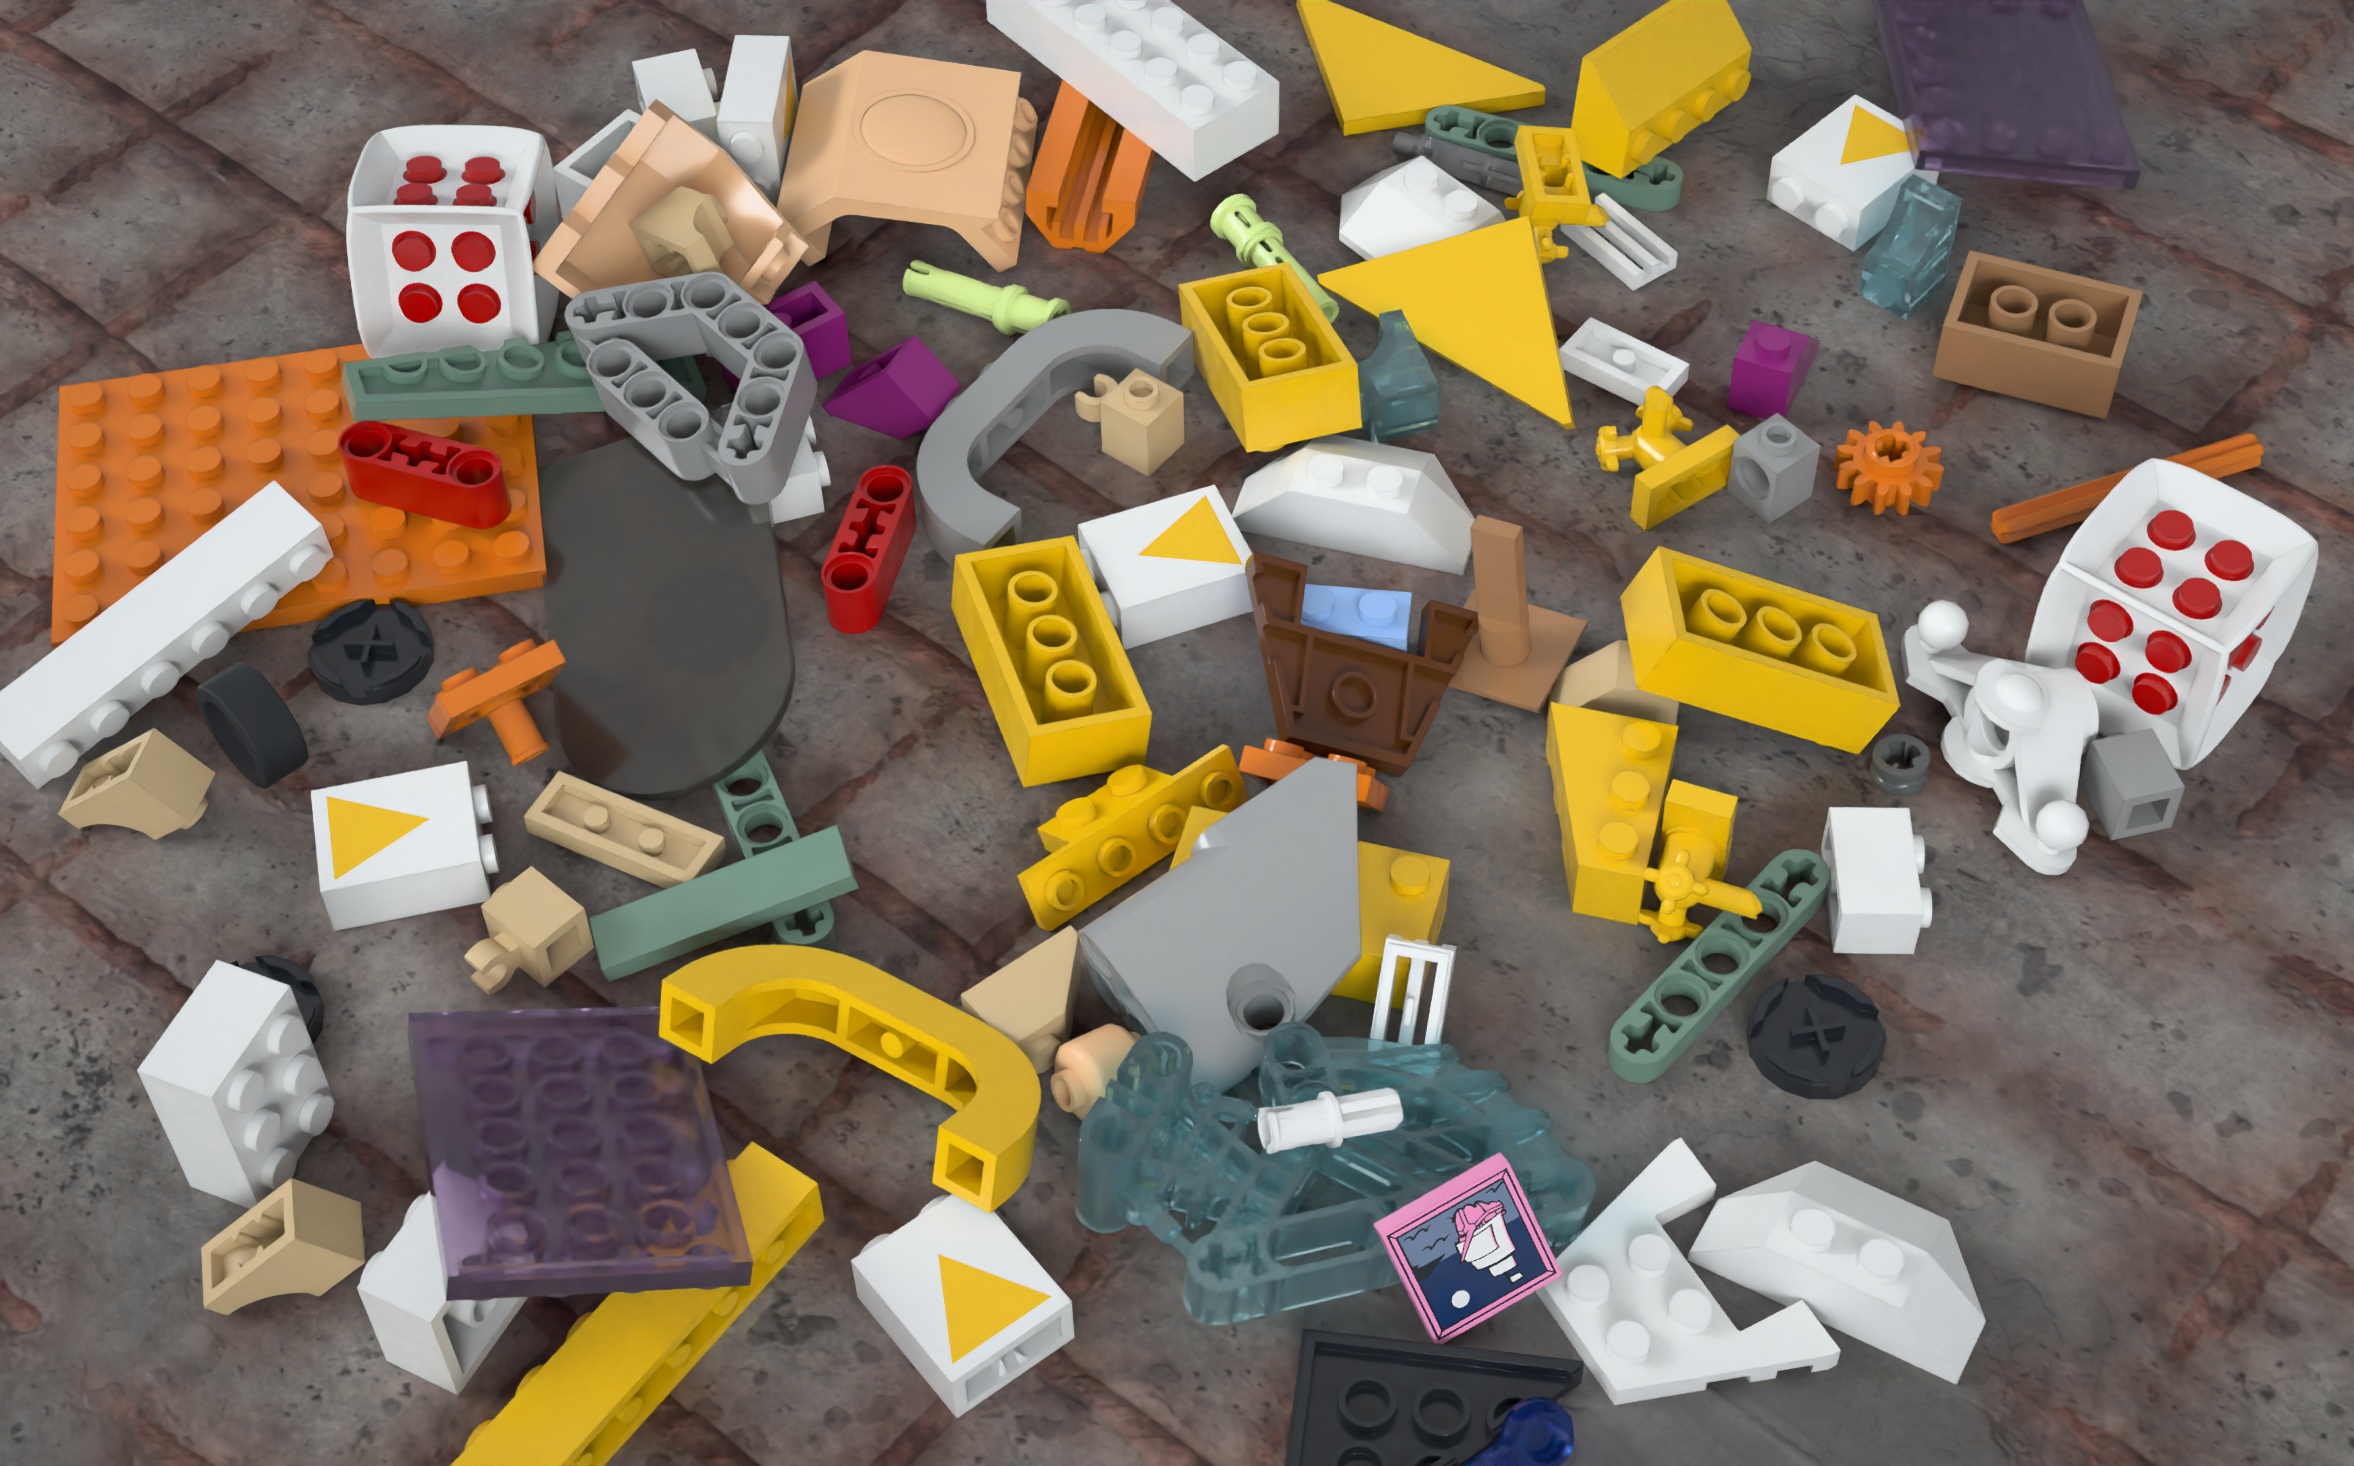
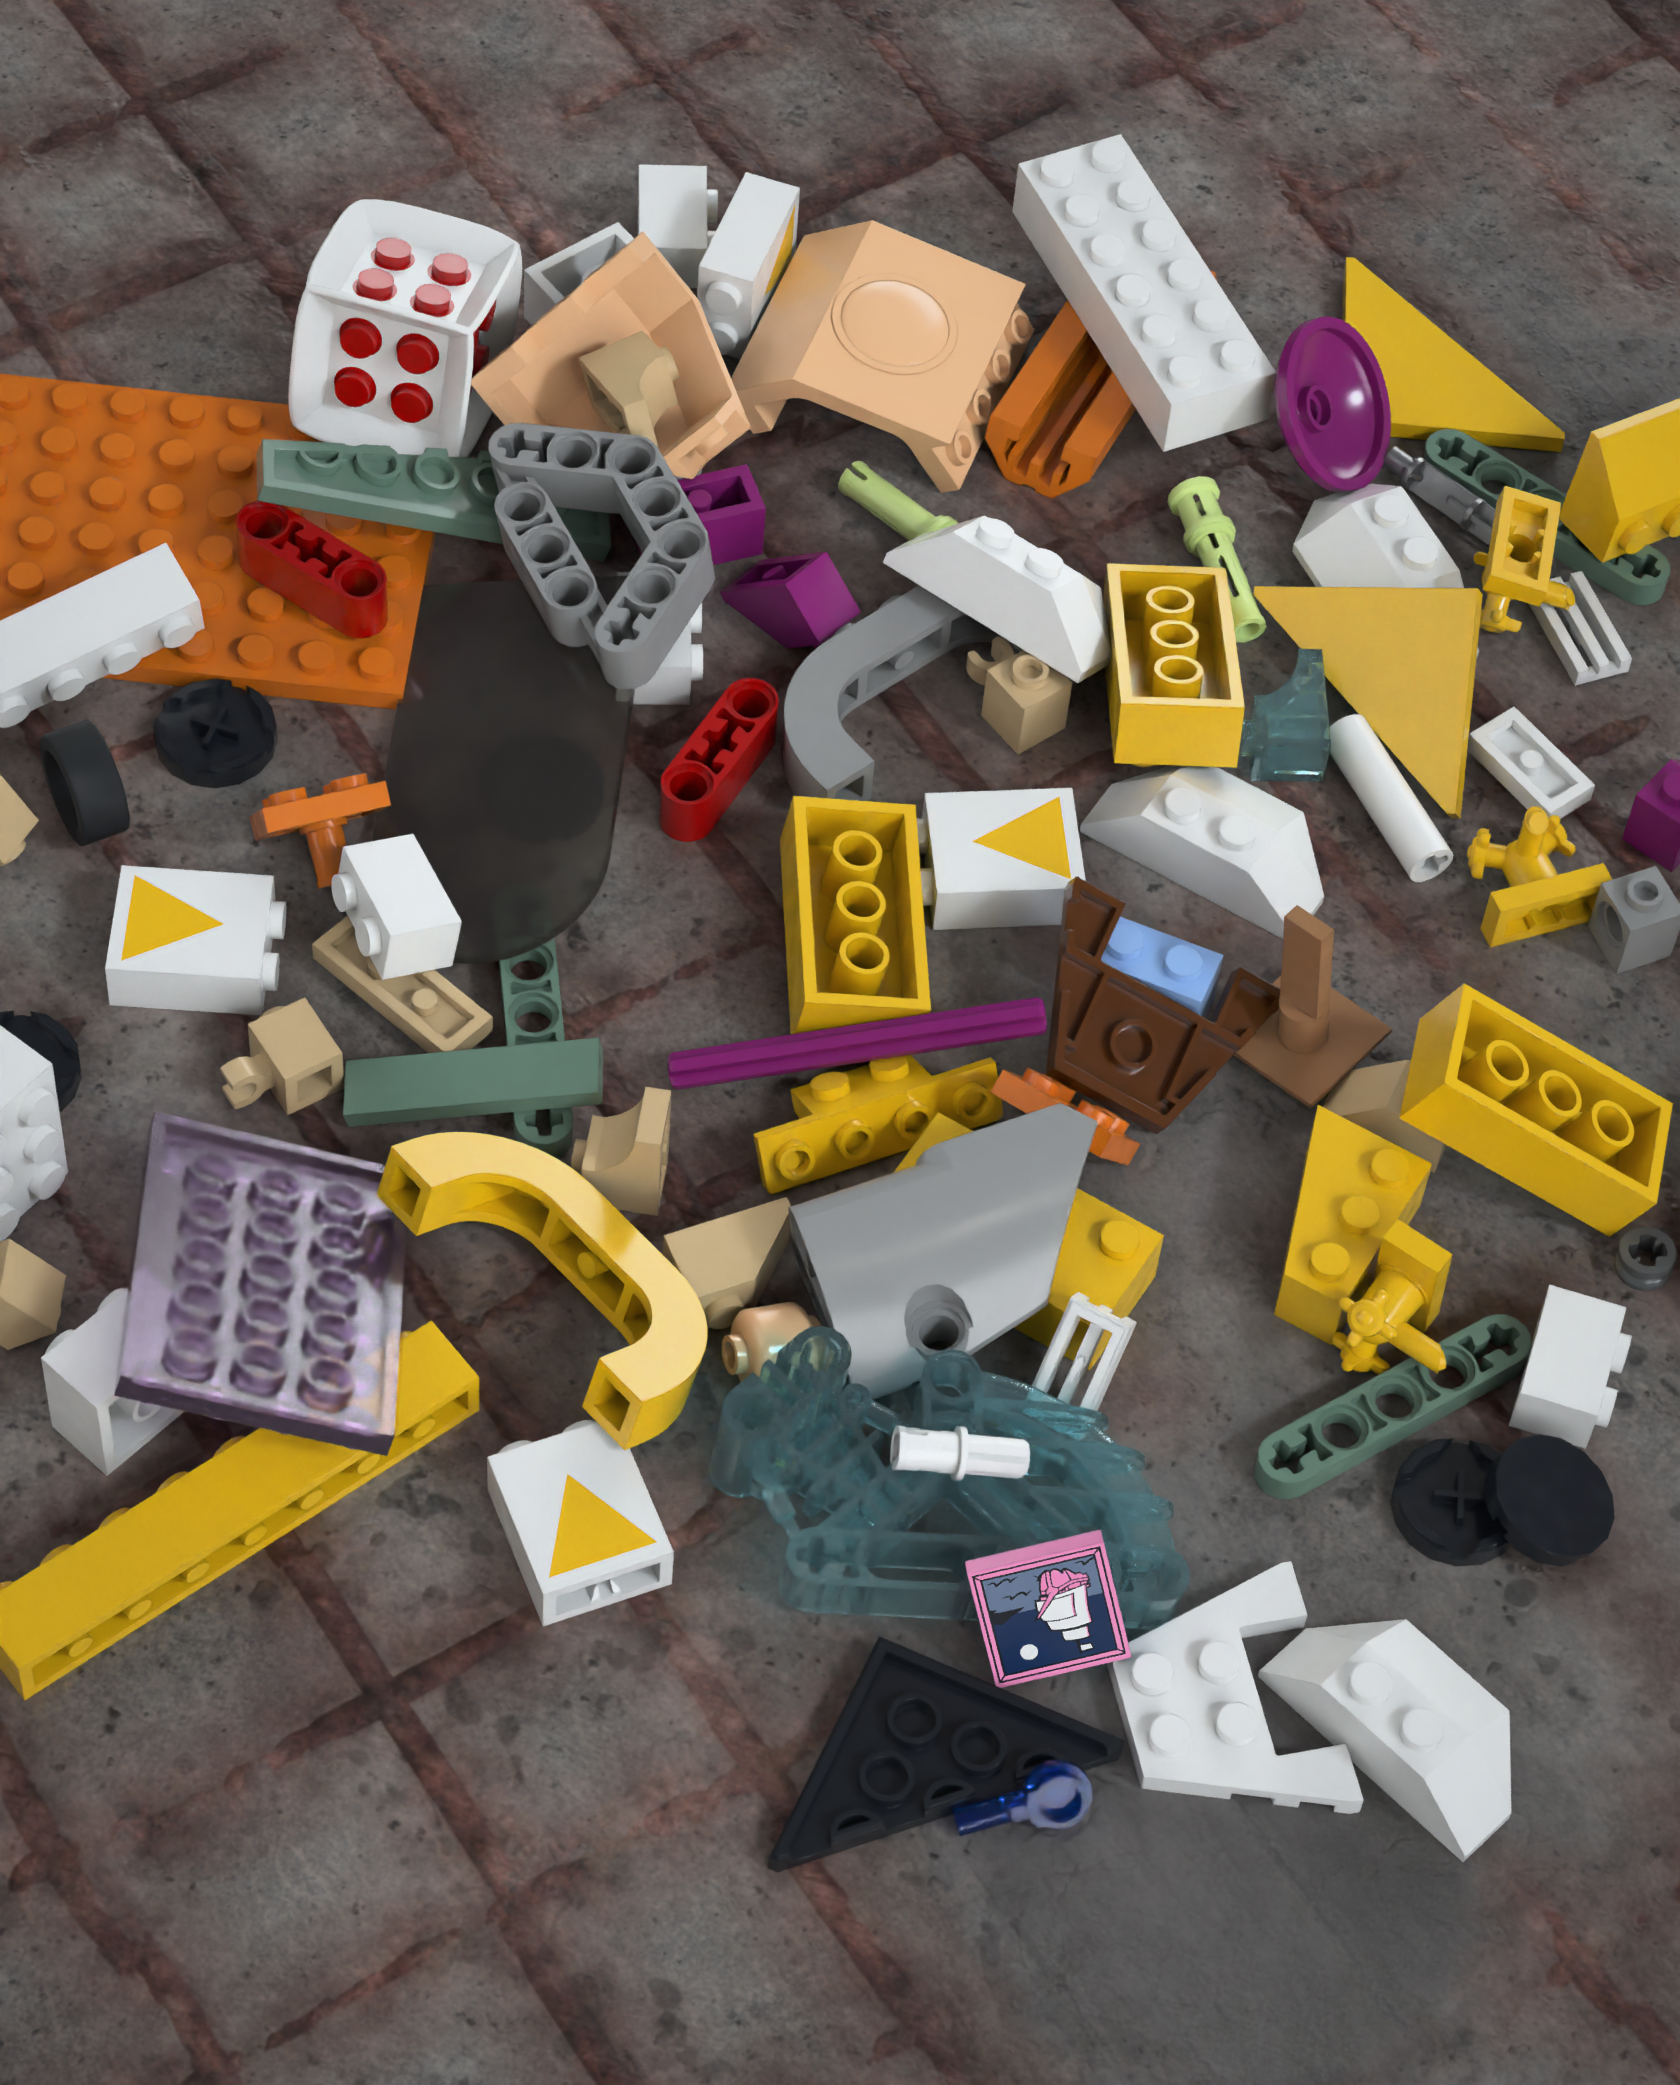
camera: 10 degrees right, 5 degrees up
none -> white brick [331,834,462,980]
none -> tan arch [571,1087,671,1216]
none -> magenta axle [667,997,1048,1090]
none -> white wedge [883,515,1111,683]
none -> magenta dish [1274,316,1391,493]
none -> white piece [1323,714,1453,882]
none -> black tile [1484,1434,1615,1567]

